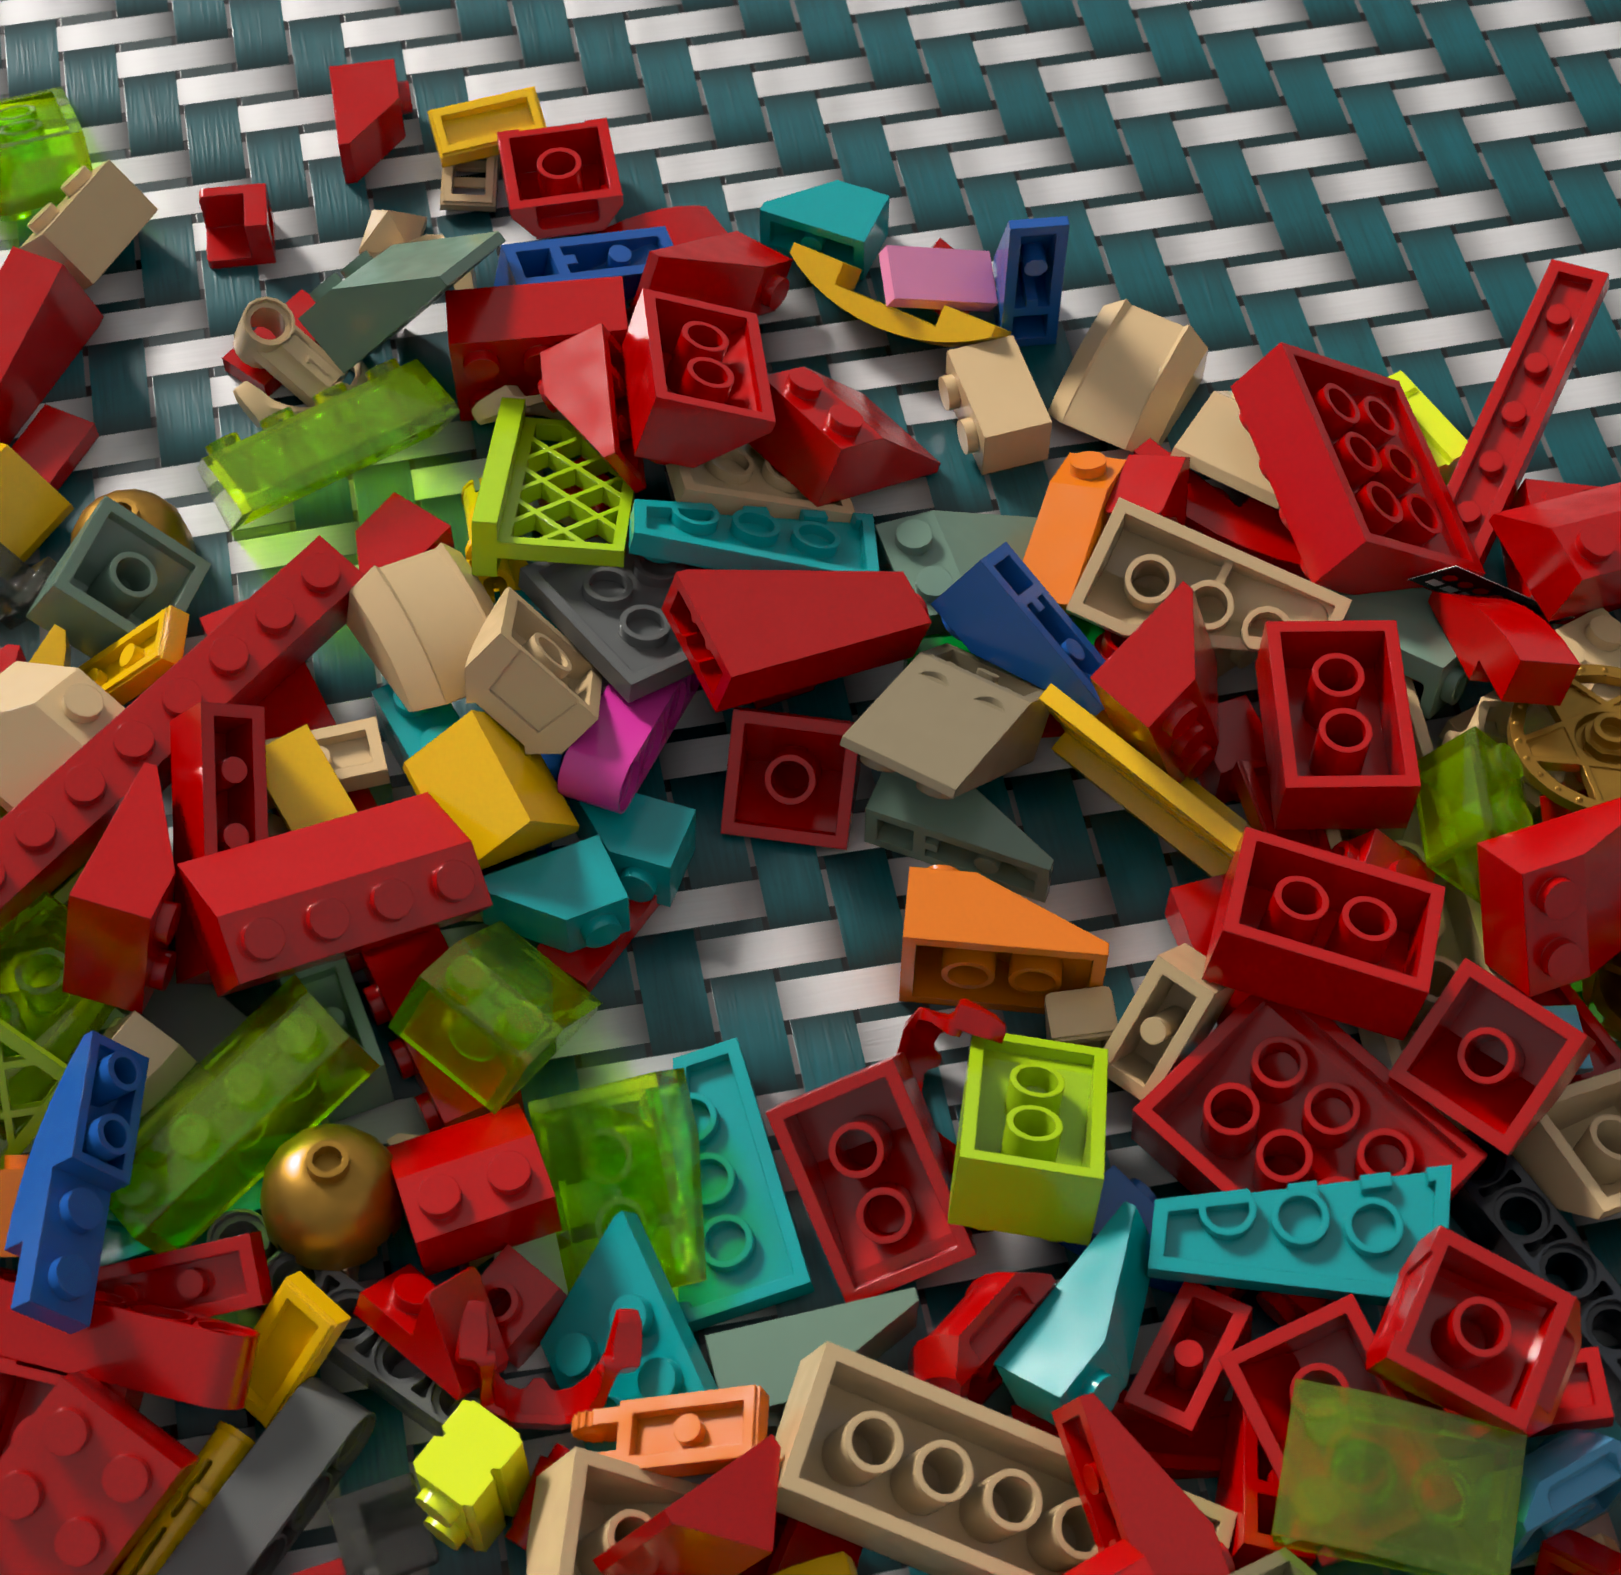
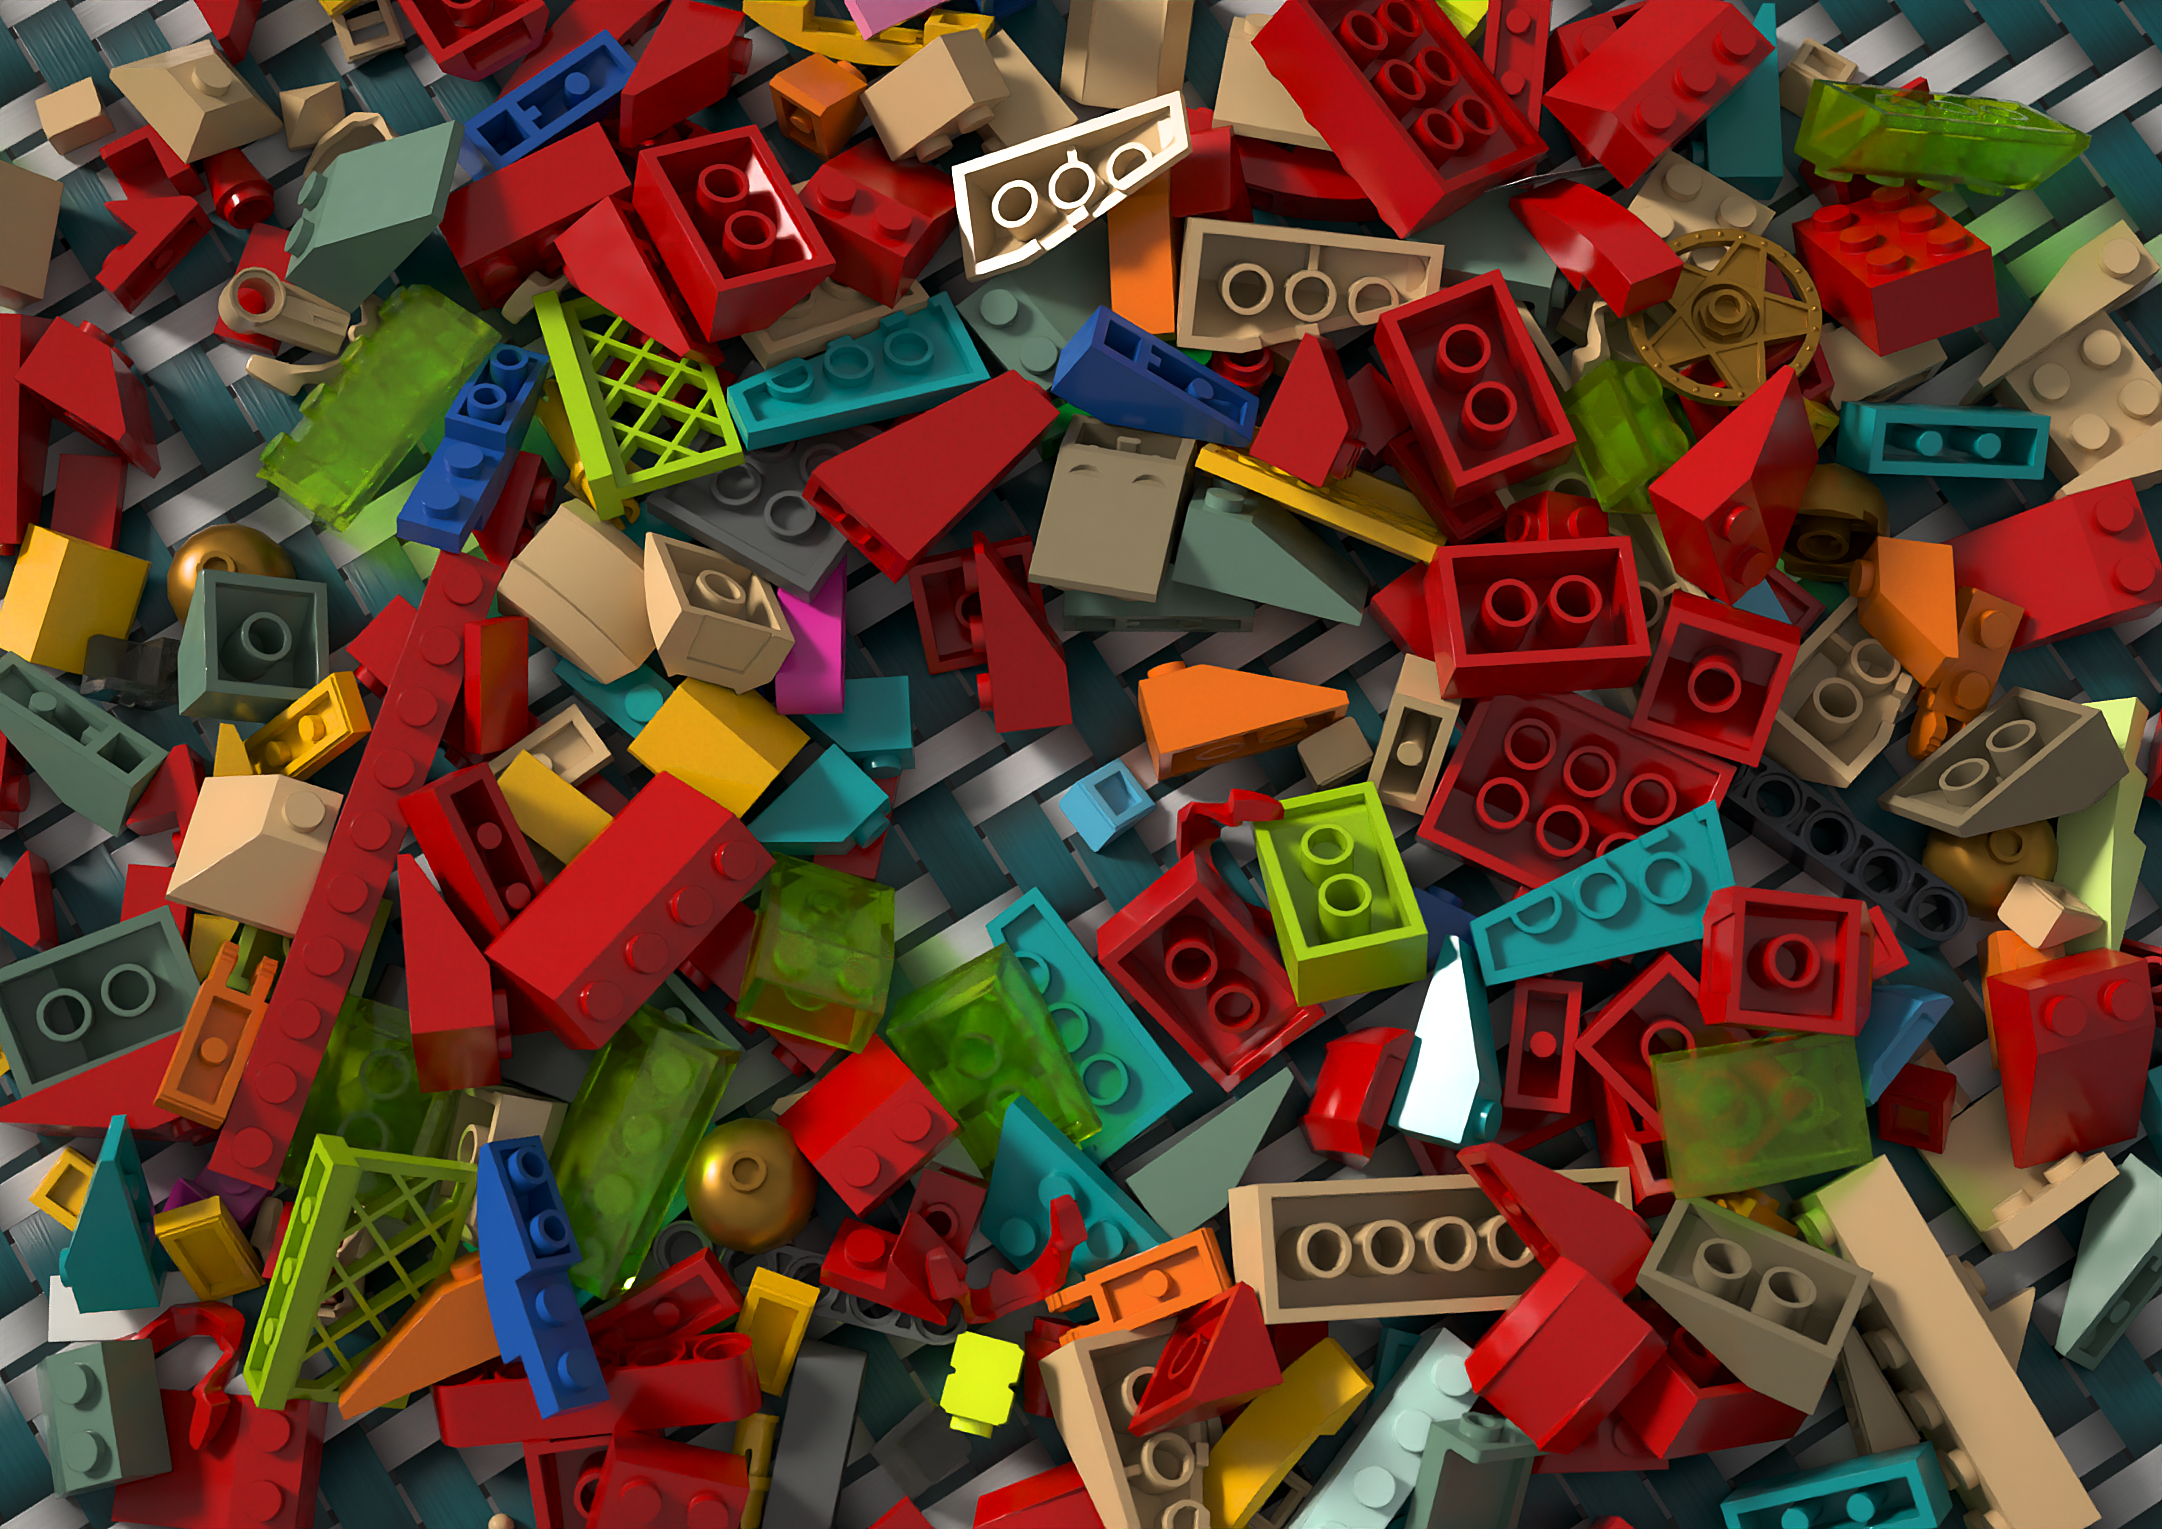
camera: 20 degrees left, 20 degrees up
none -> red slope [13,315,161,479]
none -> tan slope [35,77,116,156]
none -> red slope [95,195,214,314]
none -> tan slope [109,39,284,164]
none -> red cone [201,147,275,229]
none -> blue slope [397,340,550,554]
none -> red tile [465,614,529,755]
none -> orange slope [769,52,868,162]
none -> tan brick [859,28,1011,163]
none -> tan wedge [952,90,1193,283]
none -> red slope [962,530,1072,733]
none -> medium azure slope [1059,757,1158,852]
none -> sand green slope [1171,474,1370,627]

